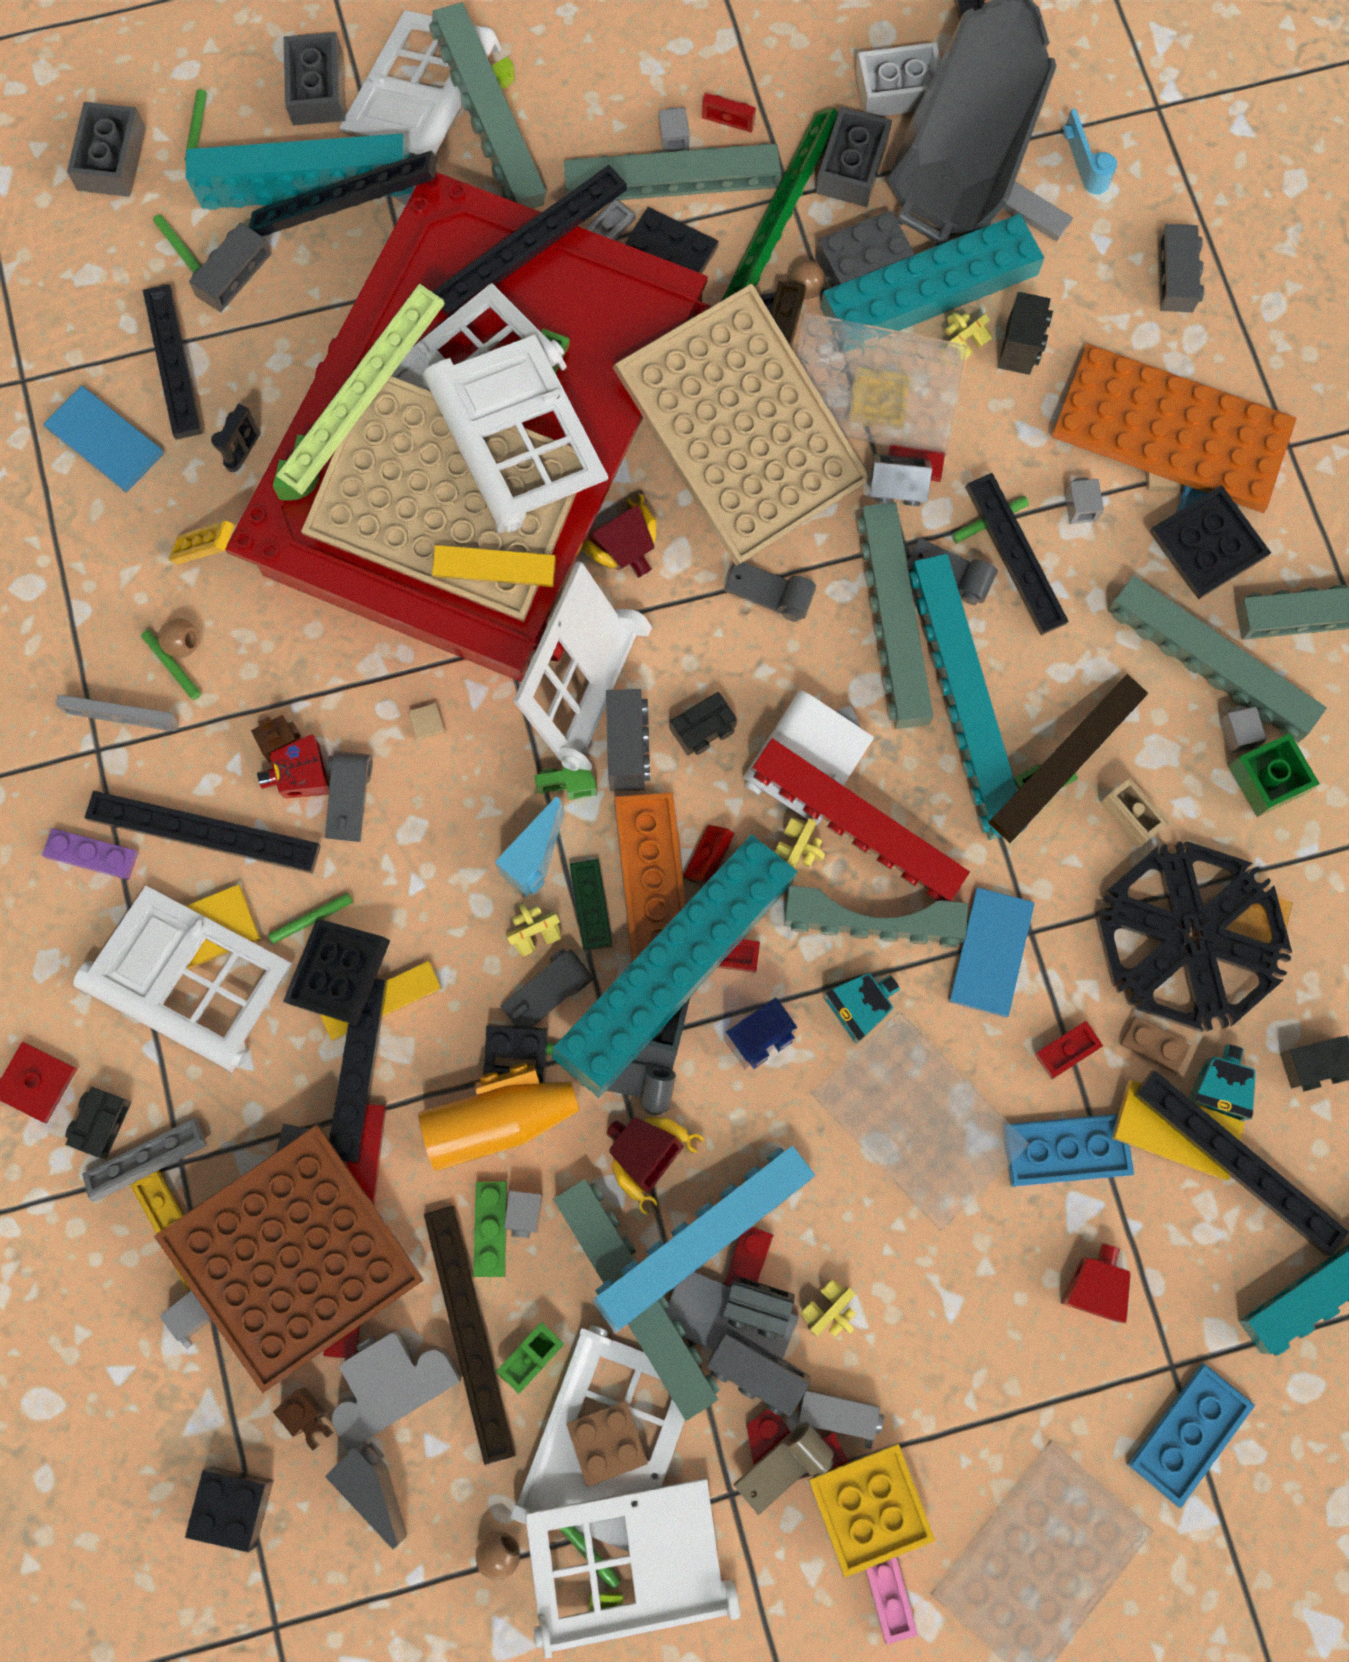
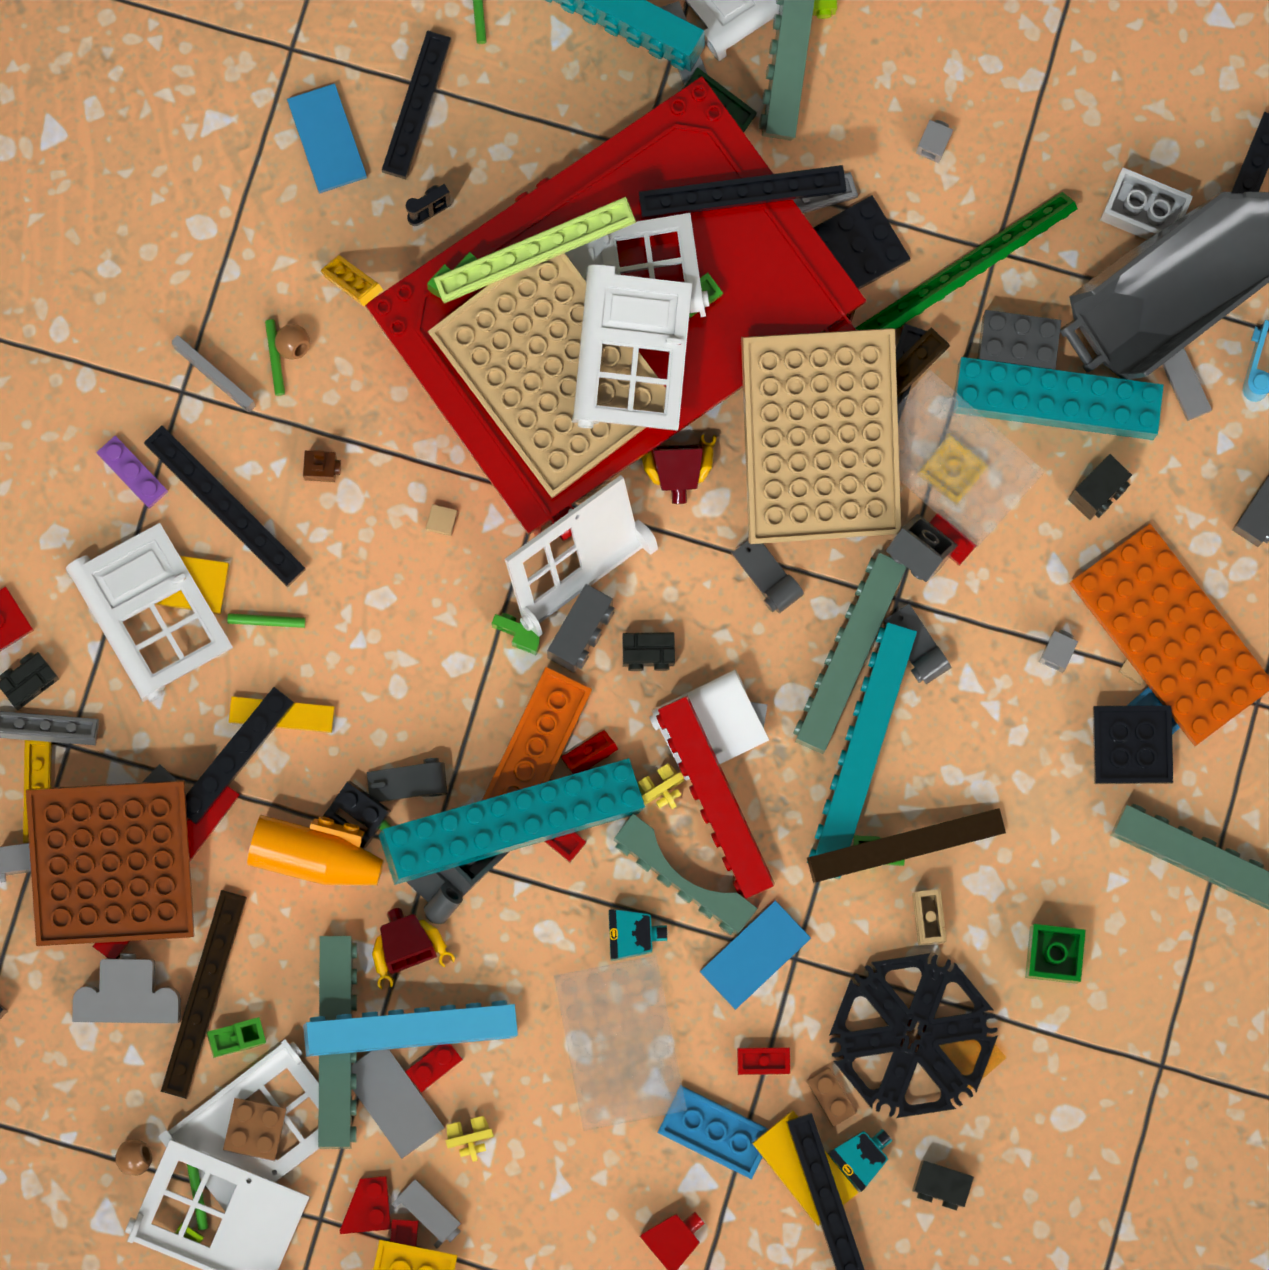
camera: 25 degrees right, 5 degrees up
dark grey brick [189,222,271,313] -> none
black plate [249,150,438,237] -> none
red torso [257,734,330,799] -> none
reddish brown brick [273,1387,334,1451] -> none
black plate [283,918,391,1026] -> none
dark grey door [325,751,373,842] -> none
dark grey slope [325,1441,407,1550] -> none
yellow tile [432,545,556,587] -> none
bright green plate [473,1182,508,1277] -> none
medium azure slope [495,797,564,898] -> none
light grey brick [504,1191,543,1238] -> none
light yellow hips [506,903,561,957] -> none
sand green brick [564,143,781,200] -> none
dark green tile [569,859,613,951] -> none
red plate [702,93,756,133] -> none
dark grey brick [707,1326,810,1417] -> none
pearl dark grey brick [723,1275,795,1339] -> none
clear blue brick [724,997,798,1070] -> none
dark tan door [733,1422,834,1515] -> none
medium nougat piece [788,260,826,299] -> none
dark grey brick [816,107,892,207] -> none
light yellow hips [939,312,993,363] -> none
bright green bar [951,496,1029,544] -> none
black plate [965,472,1069,636] -> none
sand green brick [1108,575,1327,743] -> none
light grey brick [1220,706,1267,754] -> none

